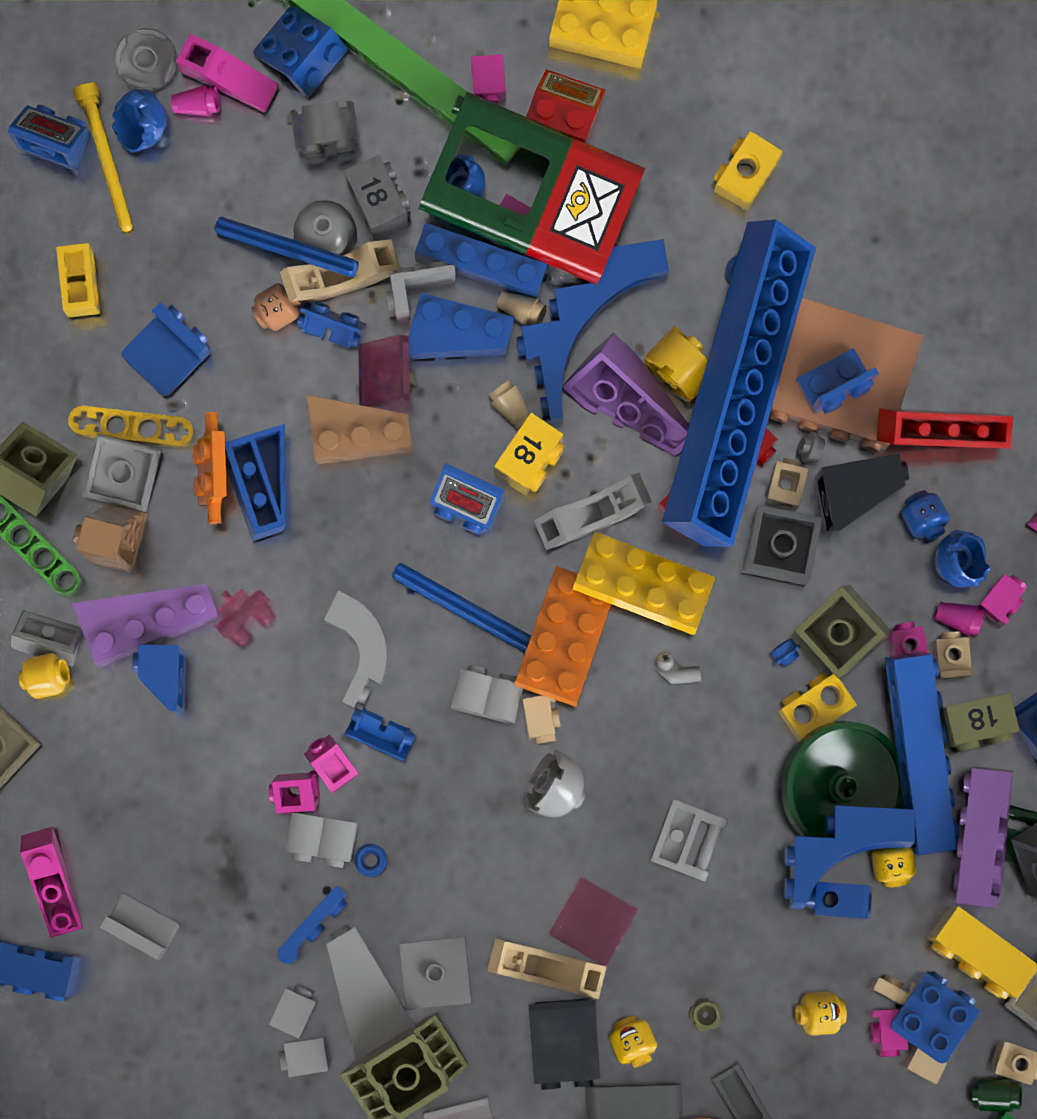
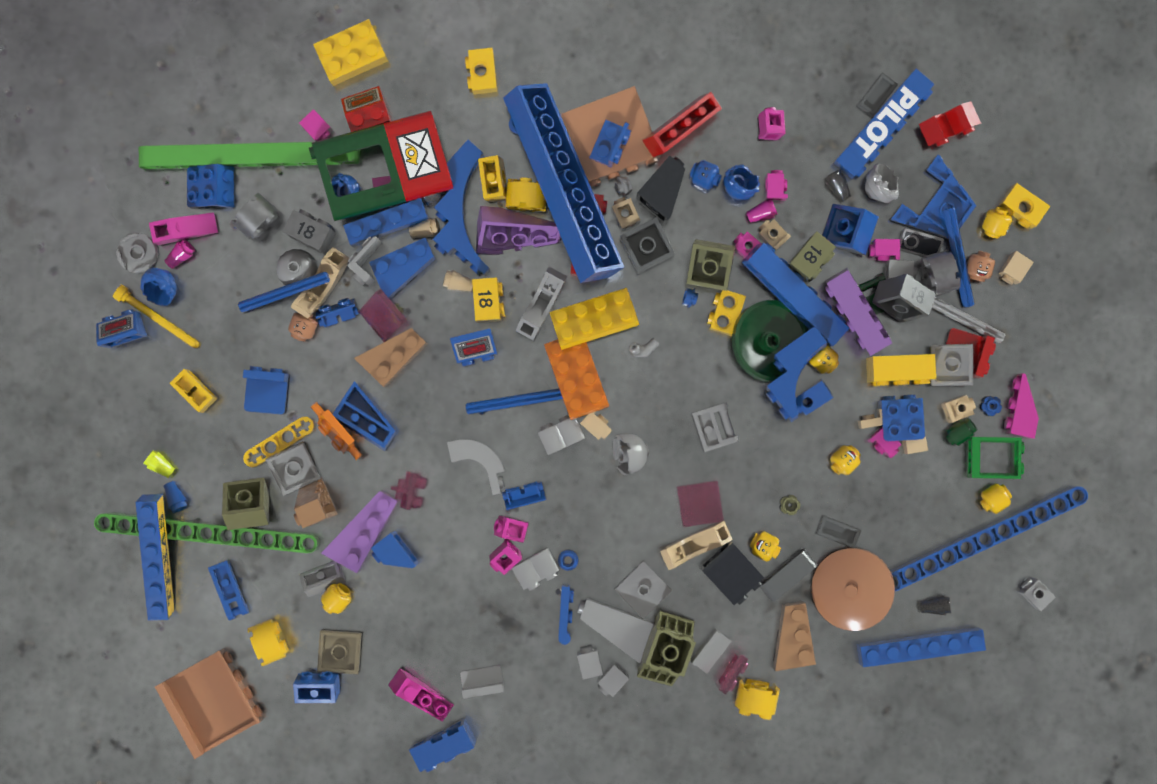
camera: 35 degrees left, 5 degrees up
none -> yellow brick [478,155,507,203]

